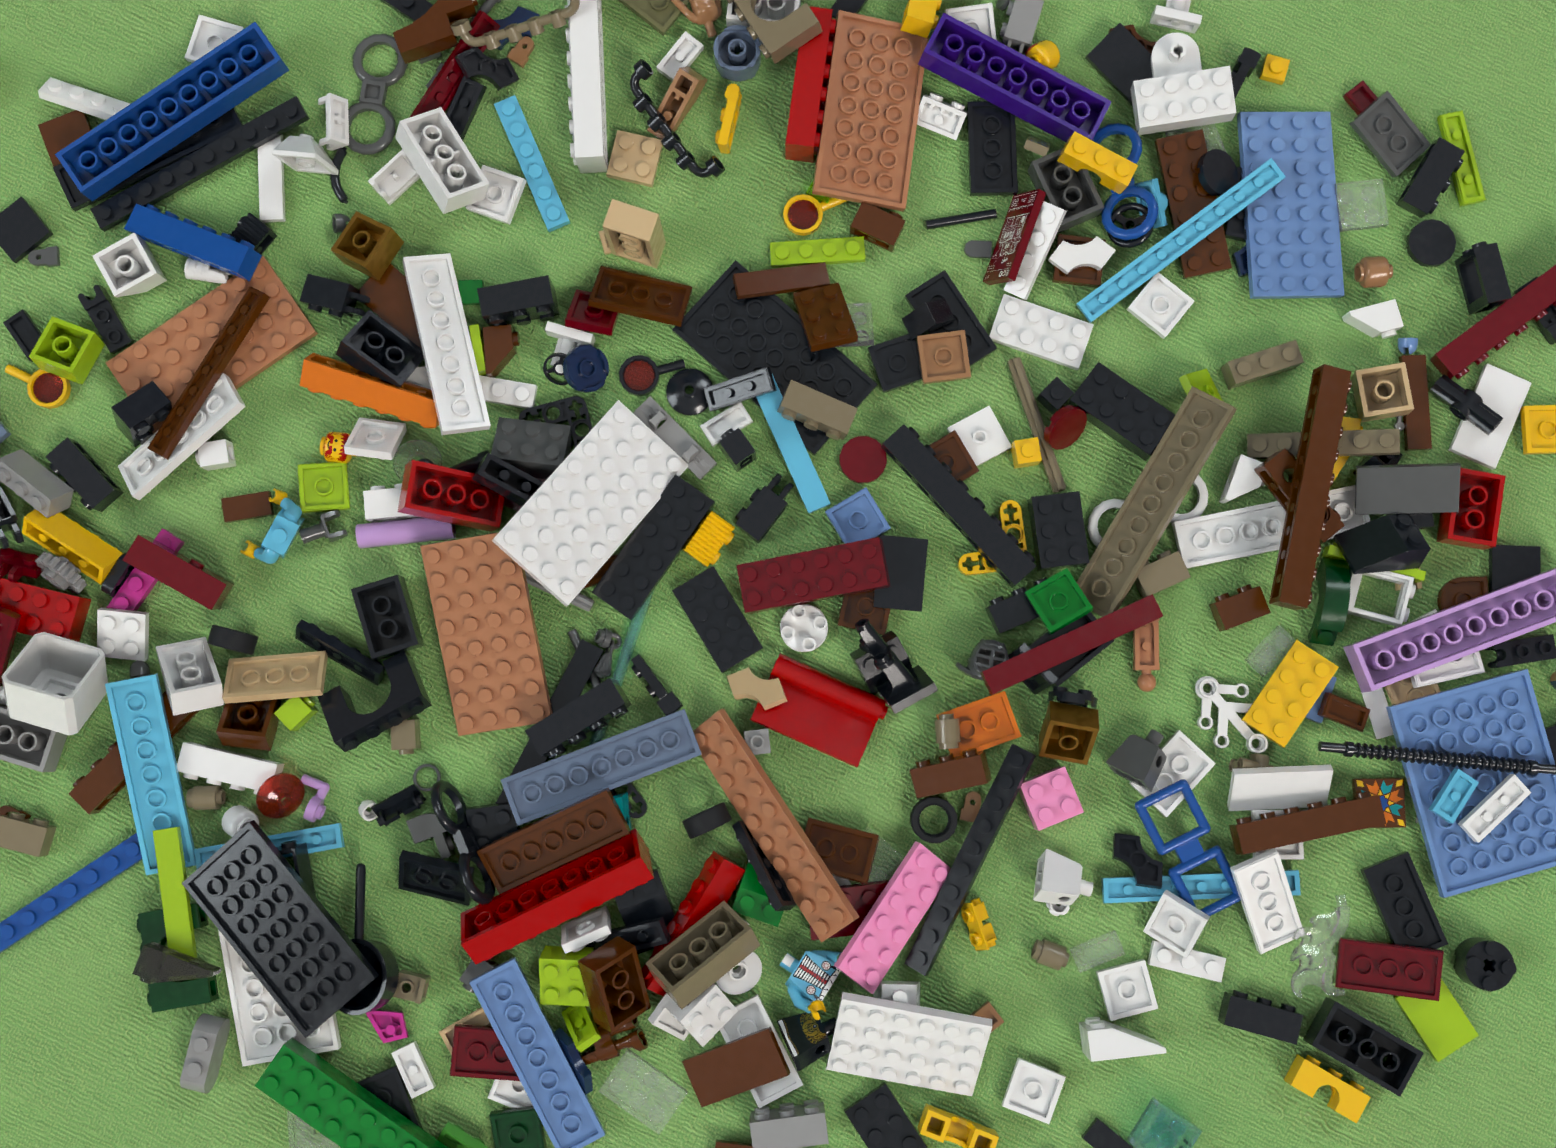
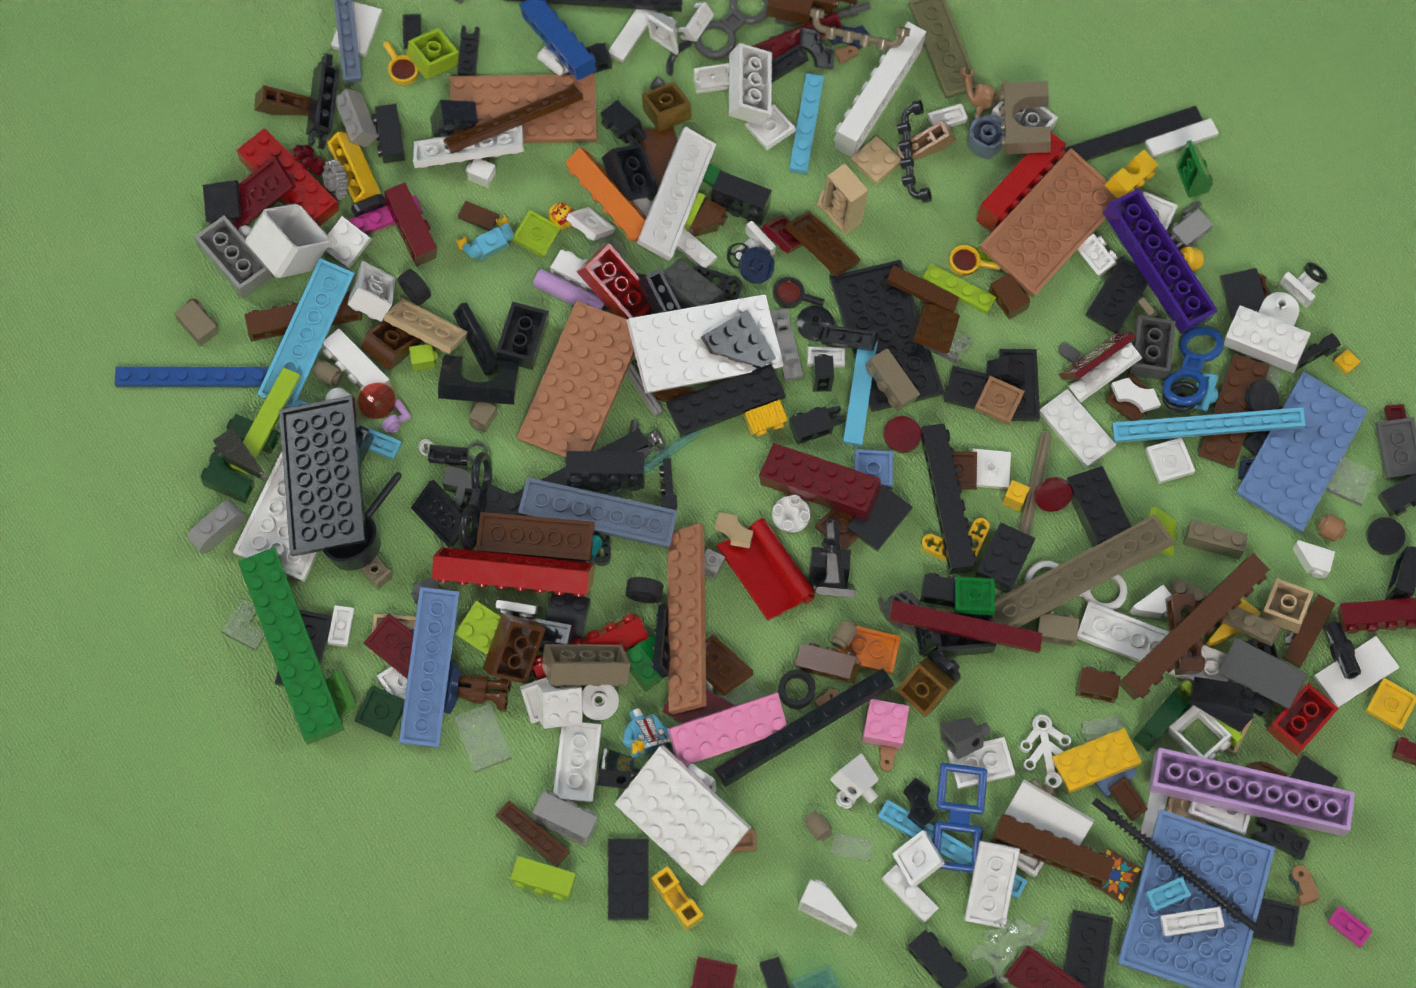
camera: 25 degrees right, 15 degrees down
white slope [93,233,167,298] -> none
dark grey piece [299,510,348,544] -> none
dark pink piece [366,1010,409,1043] -> none
lime plate [561,1006,601,1052] -> none
black plate [672,566,763,673] -> none
reddish brown tile [682,1026,791,1107] -> none
yellow hinge [715,83,742,154] -> none
black bar [925,209,997,230] -> none
yellow hinge [961,897,997,951] -> none
white plate [1001,1057,1066,1124] -> none
black brick [1036,377,1074,415] -> none
yellow arch [1057,131,1138,194] -> none
white plate [1096,959,1158,1021] -> none
nougat plate [1133,603,1160,692] -> none
medium blue hinge [1398,338,1418,355] -> none
none -> plate [701,310,776,369]
none -> medium nougat piece [879,746,896,772]

